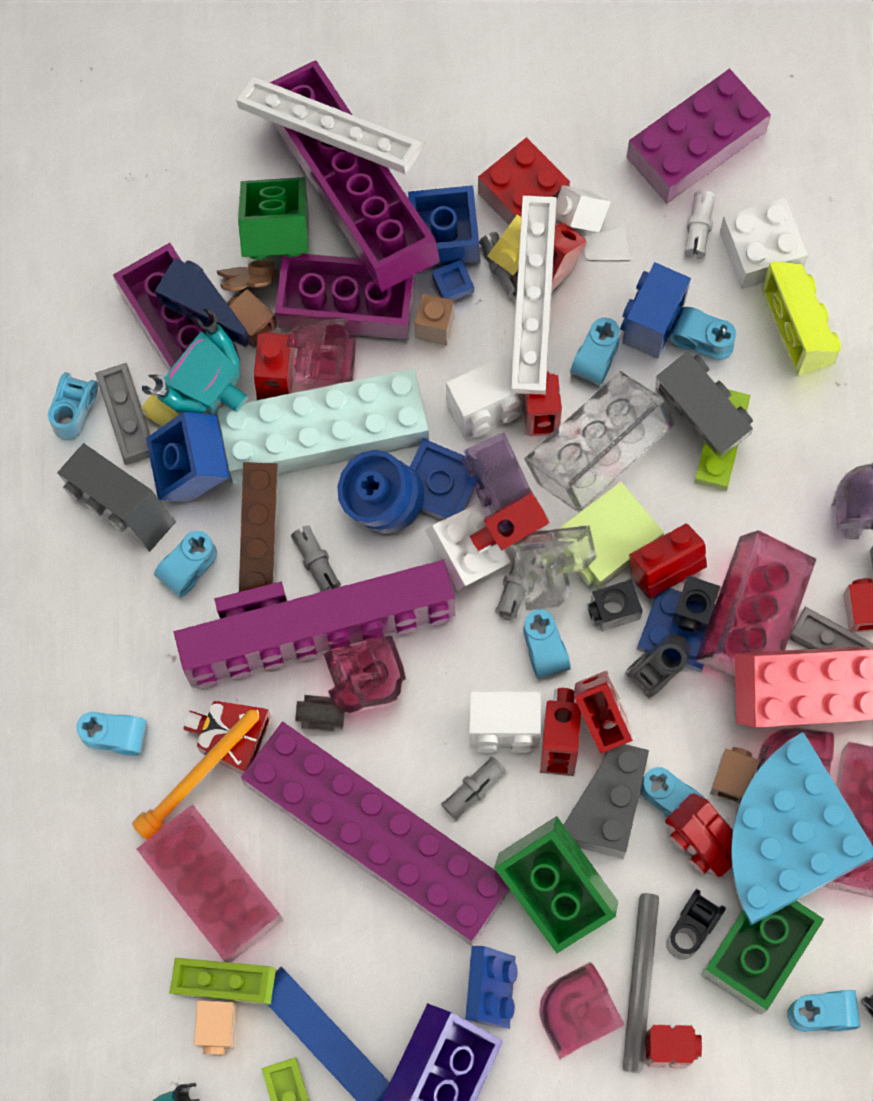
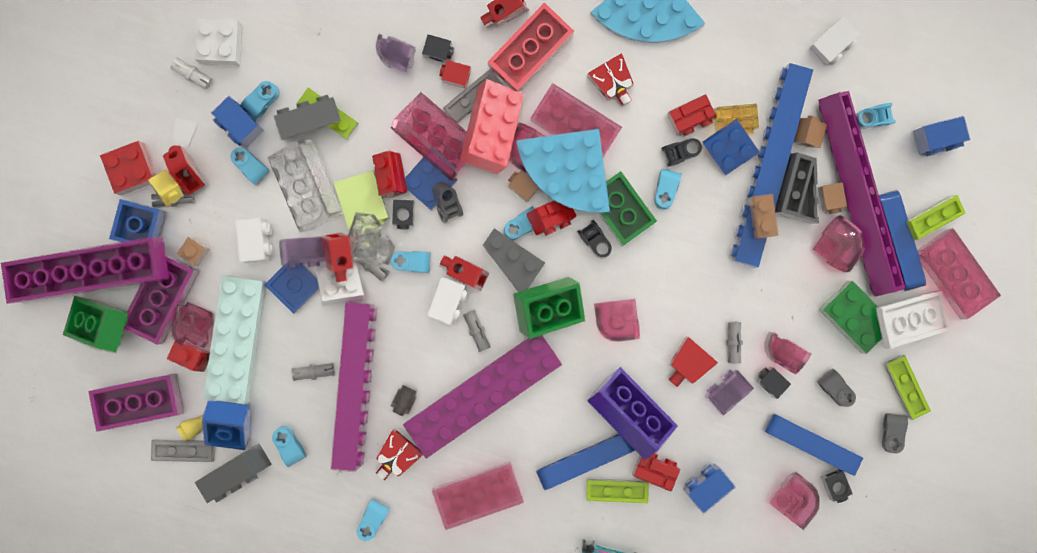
camera: 75 degrees left, 15 degrees up
medium azure piece [48,372,98,440] -> none
light orange piece [132,709,259,842] -> none
teal torso [142,308,248,414] -> none
dark blue slope [155,258,249,347] -> none
lime plate [169,958,276,1005] -> none
light nougat brick [194,1001,237,1055] -> none
magenta plate [214,581,288,619] -> none
medium nougat plate [217,260,278,291] -> none
medium nougat brick [227,289,277,348] -> none
white plate [236,76,422,175] -> none
reddish brown plate [239,462,279,592] -> none
clear pink brick [324,635,406,713] -> none
blue wheel [337,450,424,534] -> none
blue plate [432,259,475,300] -> none
blue plate [465,946,518,1029] -> none
white plate [511,196,557,395] -> none
red brick [524,371,562,437] -> none
white brick [556,185,610,233] -> none
red torso [574,671,633,754] -> none
light grey axle [623,893,659,1073] -> none
magenta brick [626,68,771,204] -> none
red brick [645,1025,702,1068] -> none
black brick [672,575,721,634] -> none
neon yellow slope [762,261,841,376] -> none

